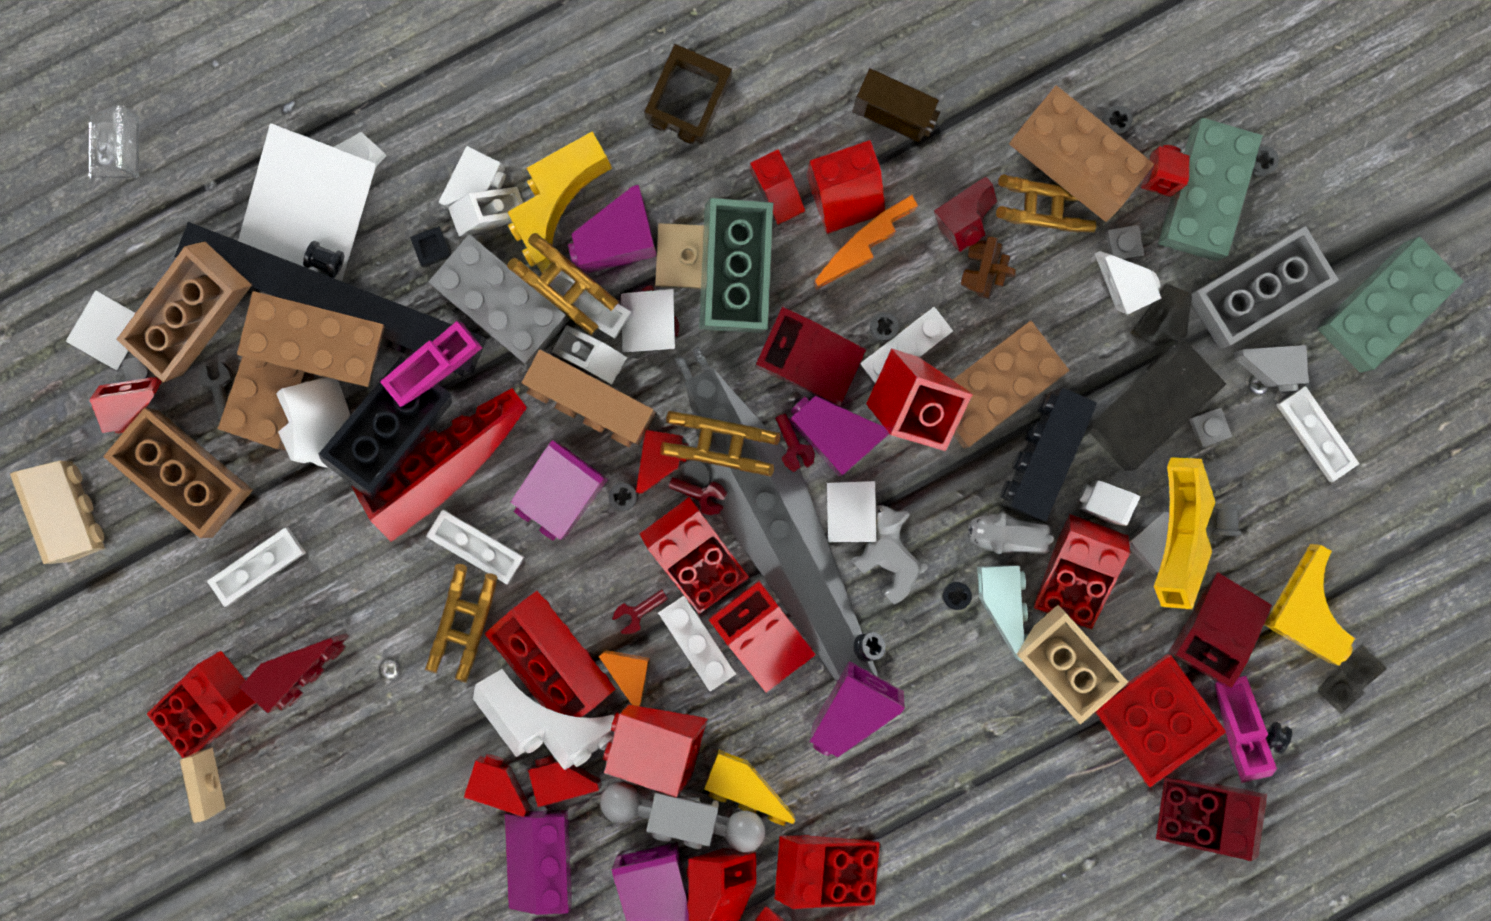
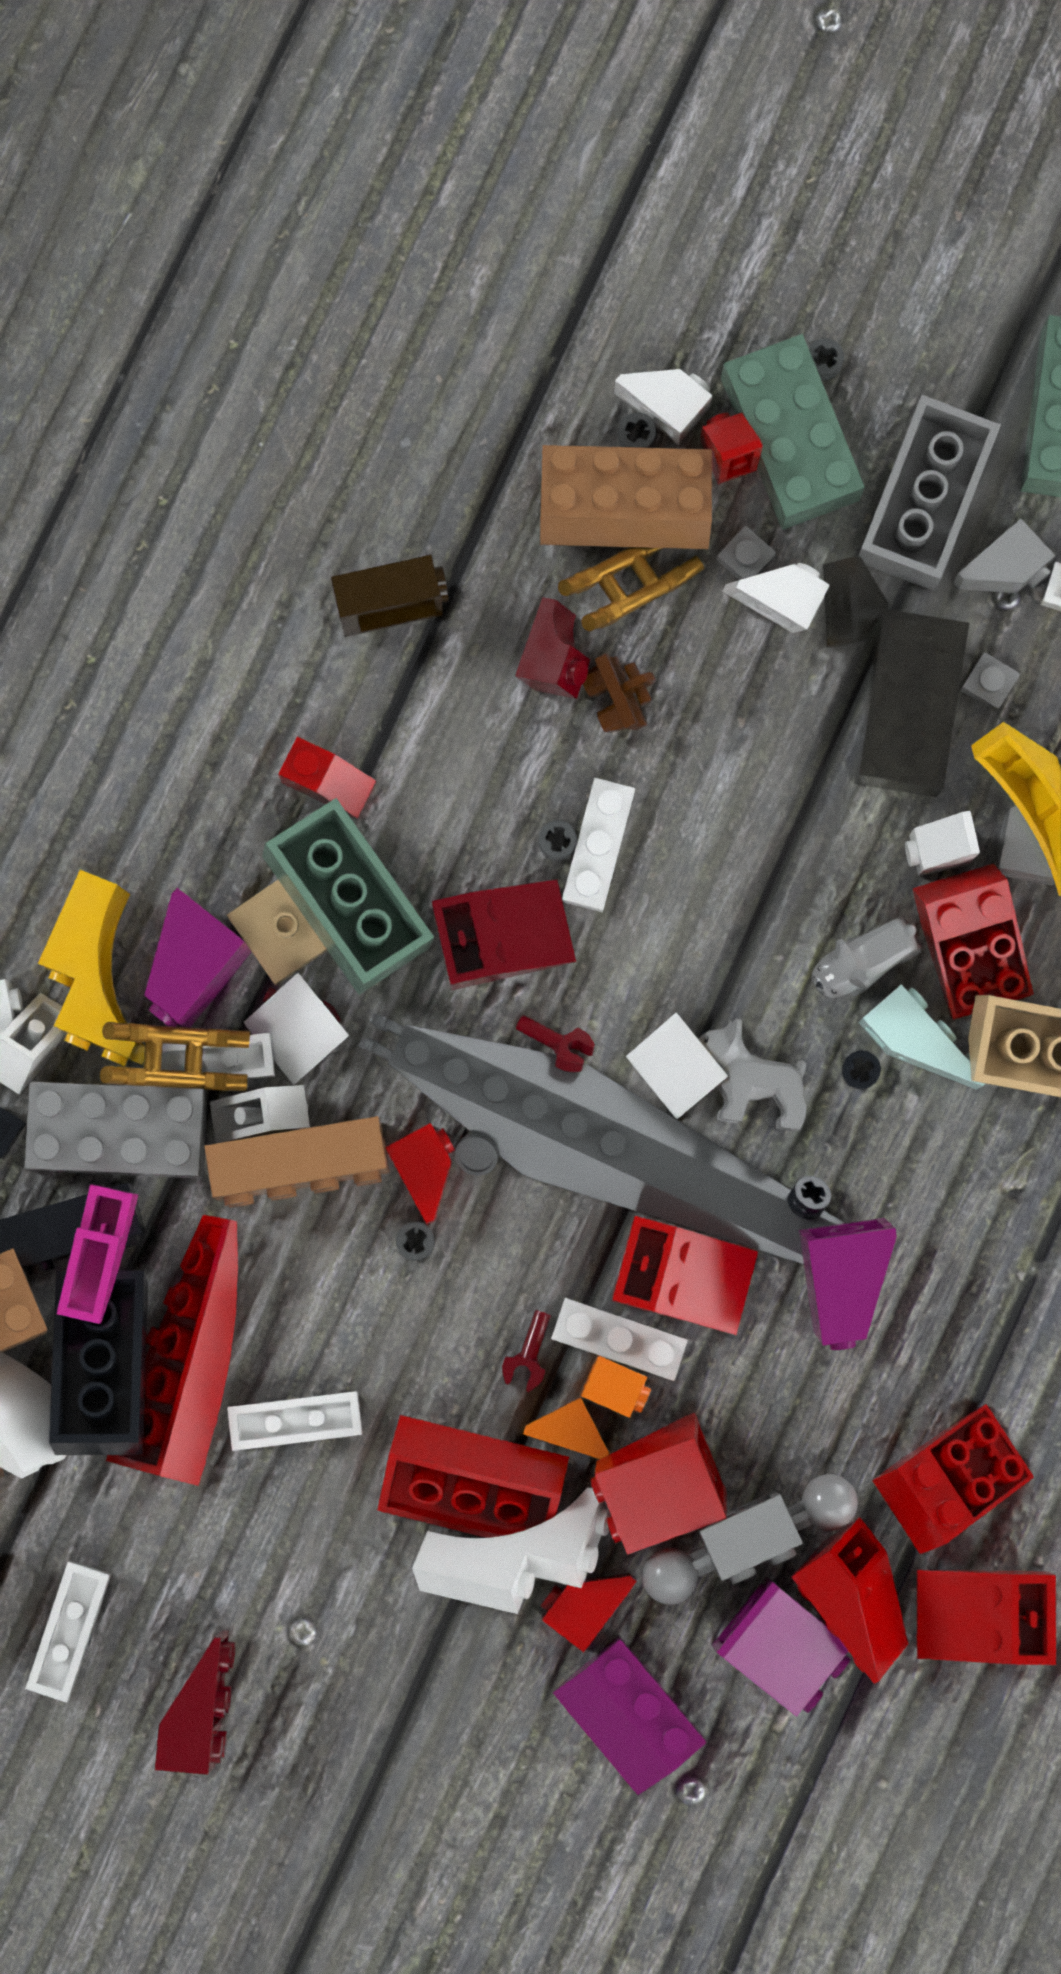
camera: 35 degrees left, 5 degrees down
red slope [147,651,256,758] -> none
tan plate [180,747,226,823] -> none
pearl gold piece [424,564,498,683] -> none
red slope [464,754,530,817] -> none
slope [510,440,609,541] -> none
red slope [639,497,749,614] -> none
dark brown window [644,44,732,144] -> none
pearl gold piece [660,411,780,477] -> none
dark red bar [668,477,728,515] -> none
yellow slope [704,749,795,825] -> none
magenta slope [789,396,889,476] -> none
red slope [806,140,885,235] -> none
orange slope [814,195,918,290] -> none
red slope [866,348,973,451] -> none
medium nougat brick [952,321,1070,449] -> none
black brick [1000,387,1097,521] -> none
none -> orange brick [580,1355,651,1418]
none -> white slope [614,369,713,445]

